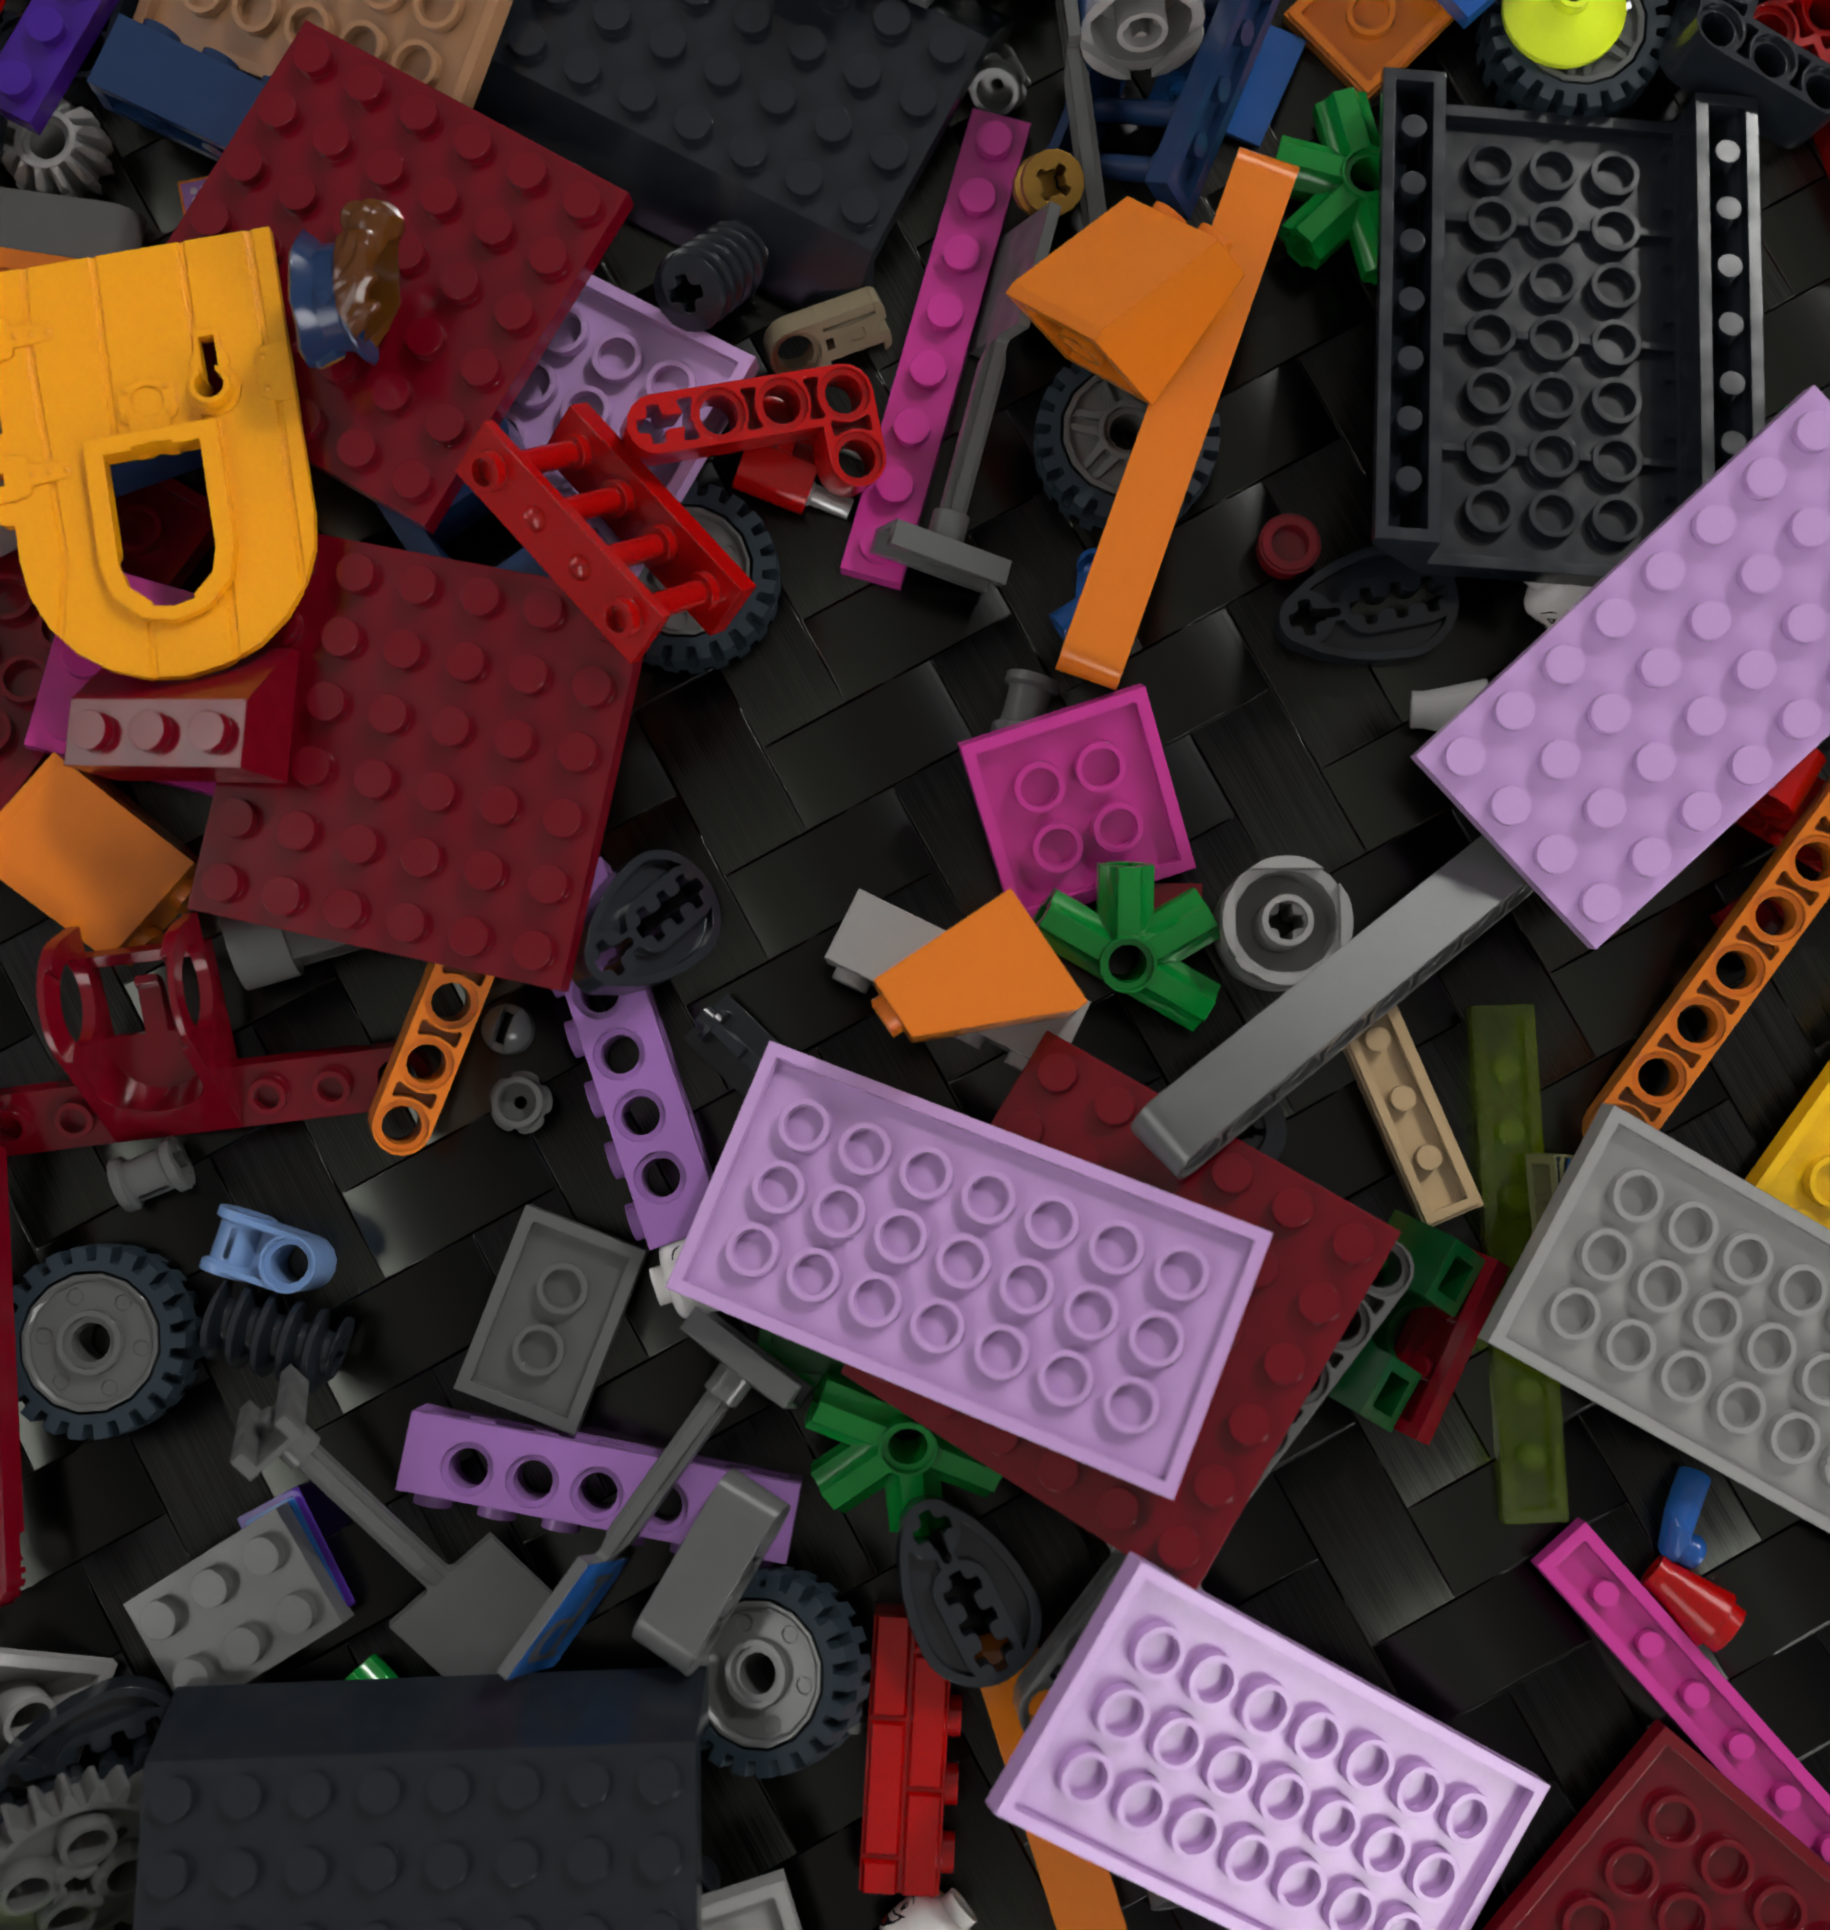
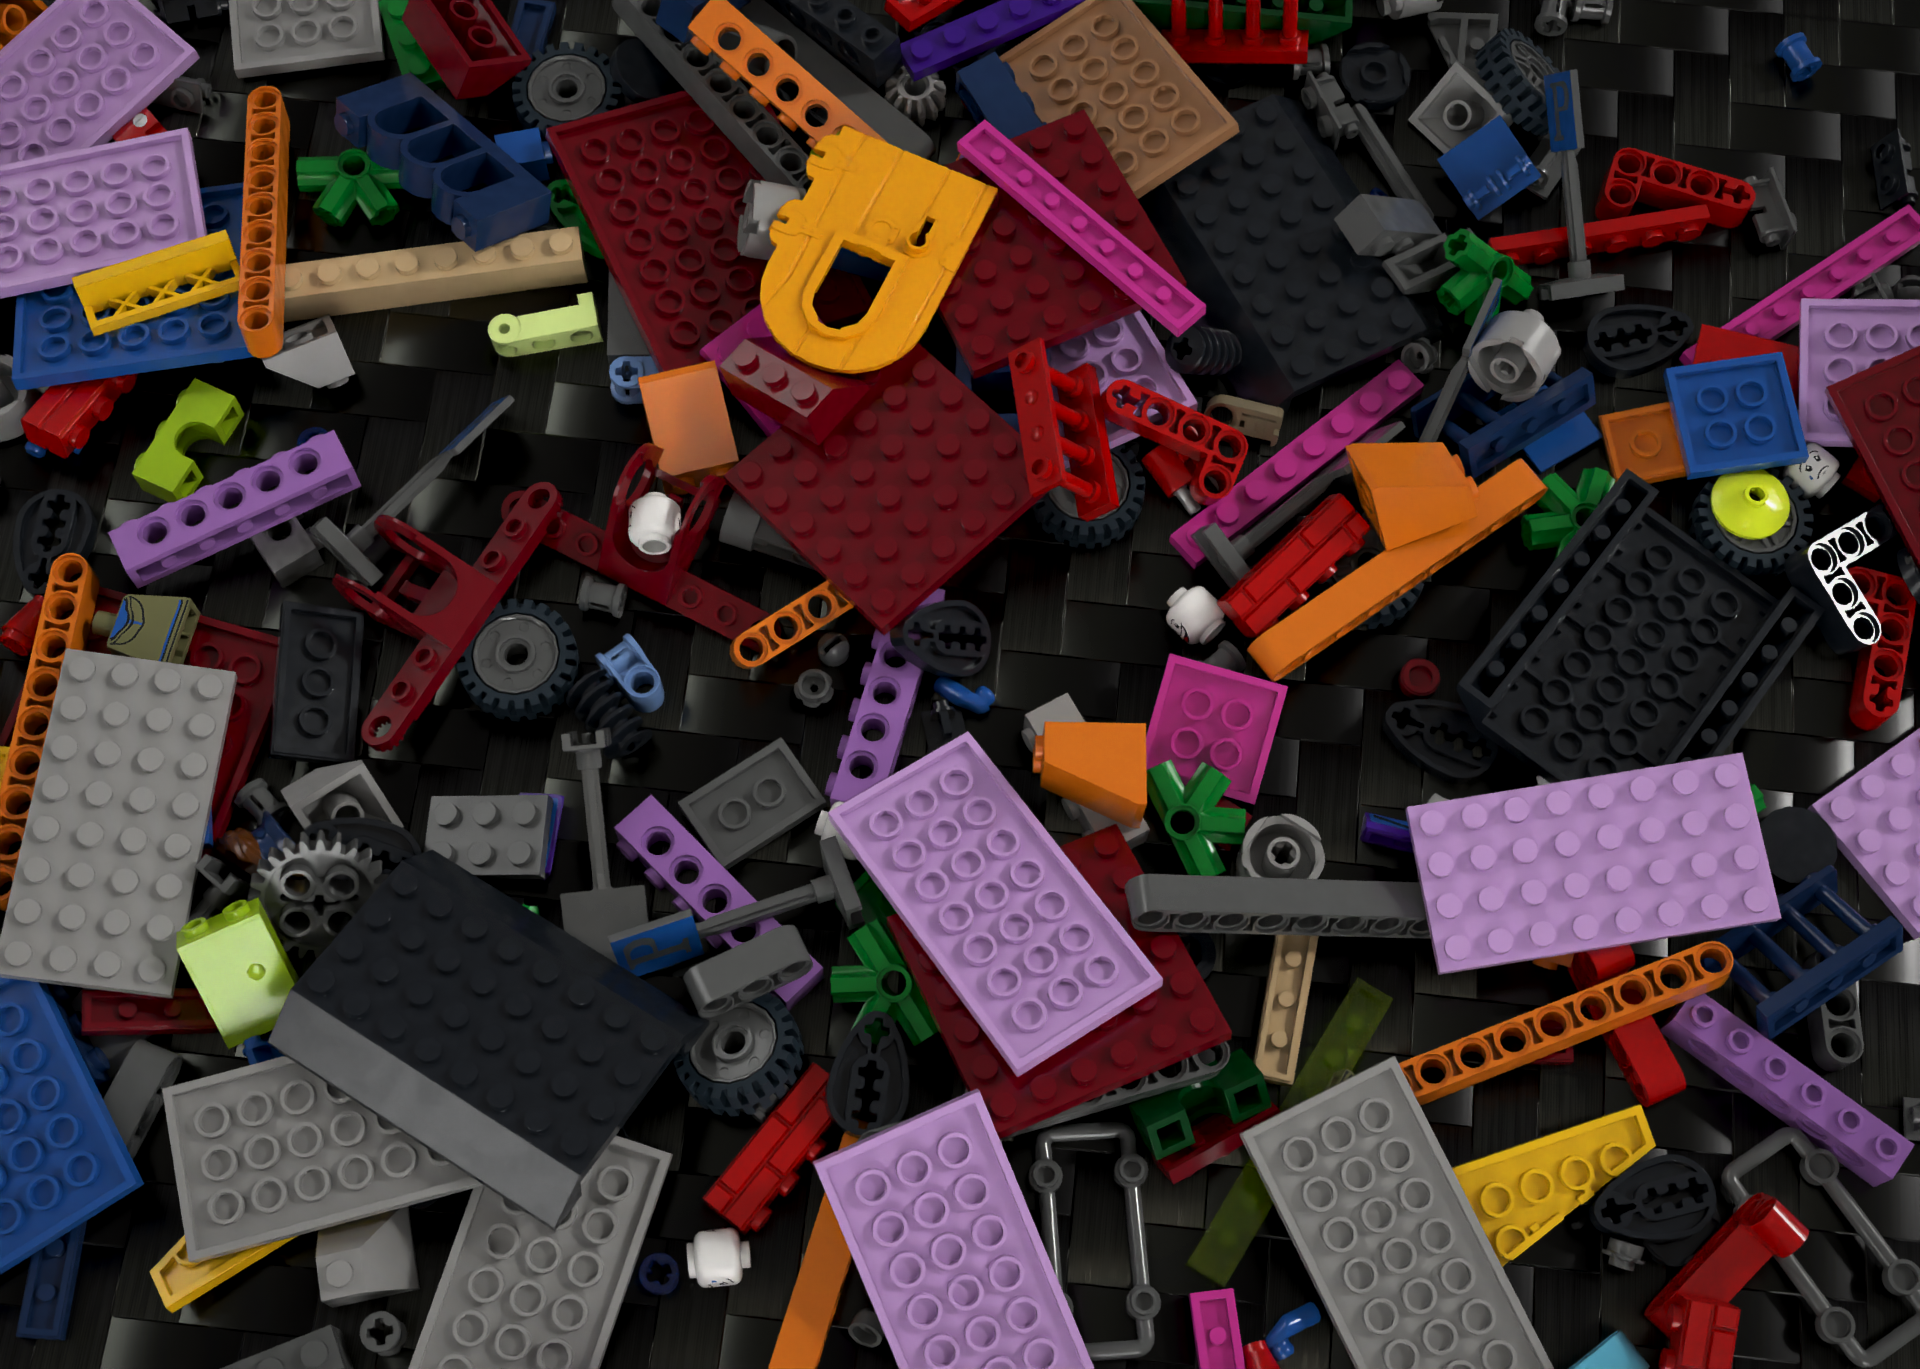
camera: 30 degrees right, 15 degrees down
piece [288,198,405,370] -> none
pearl gold wheel [1012,149,1084,216] -> none
none -> white head [628,492,681,555]
none -> blue arm [933,676,995,714]
none -> dark pink plate [957,120,1206,338]
none -> dark grey bar [1028,1121,1161,1361]
none -> white head [1166,586,1226,645]
none -> red brick [1216,493,1371,638]
none -> dark purple slope [1359,812,1414,854]

